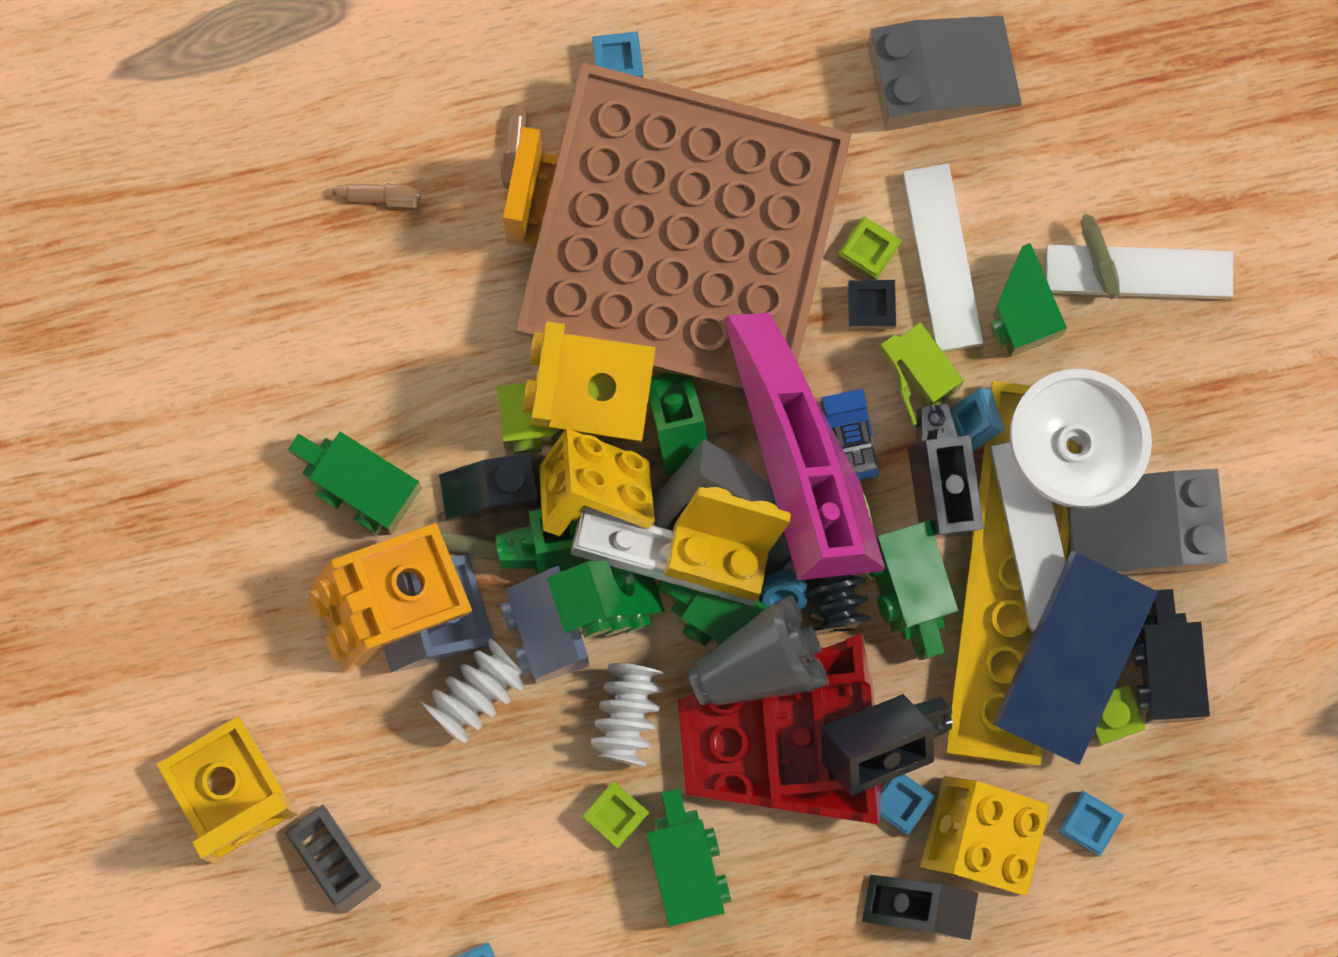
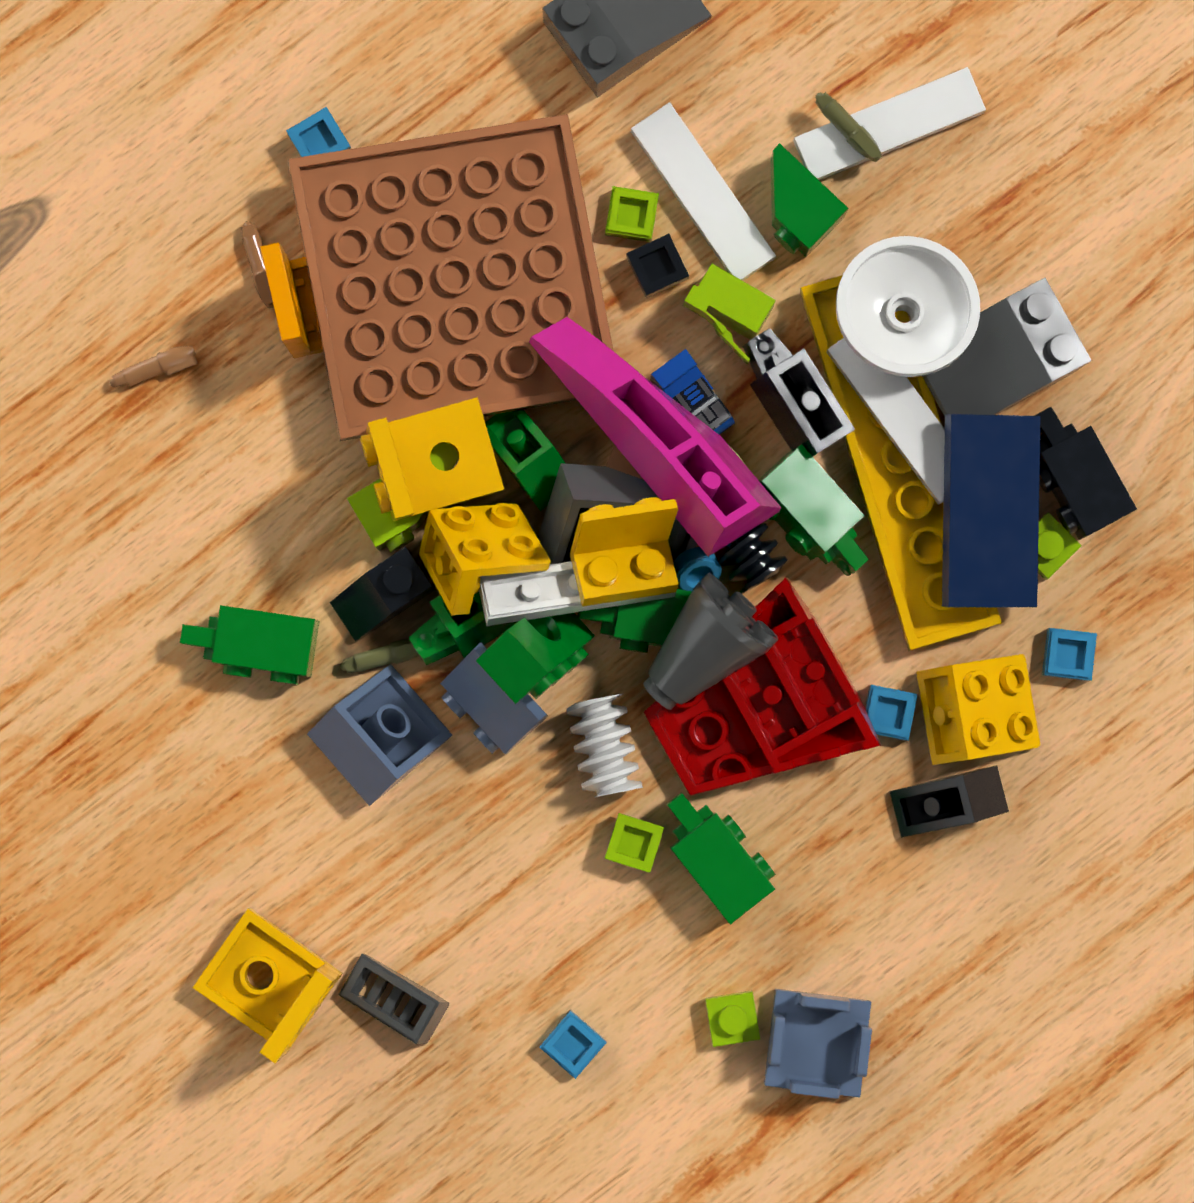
camera: 20 degrees left, 5 degrees up
light orange bracket [309,523,472,672] -> none
white piece [420,639,525,743] -> none
black hinge [821,694,953,796] -> none
dark azure tile [950,387,1005,452] -> none

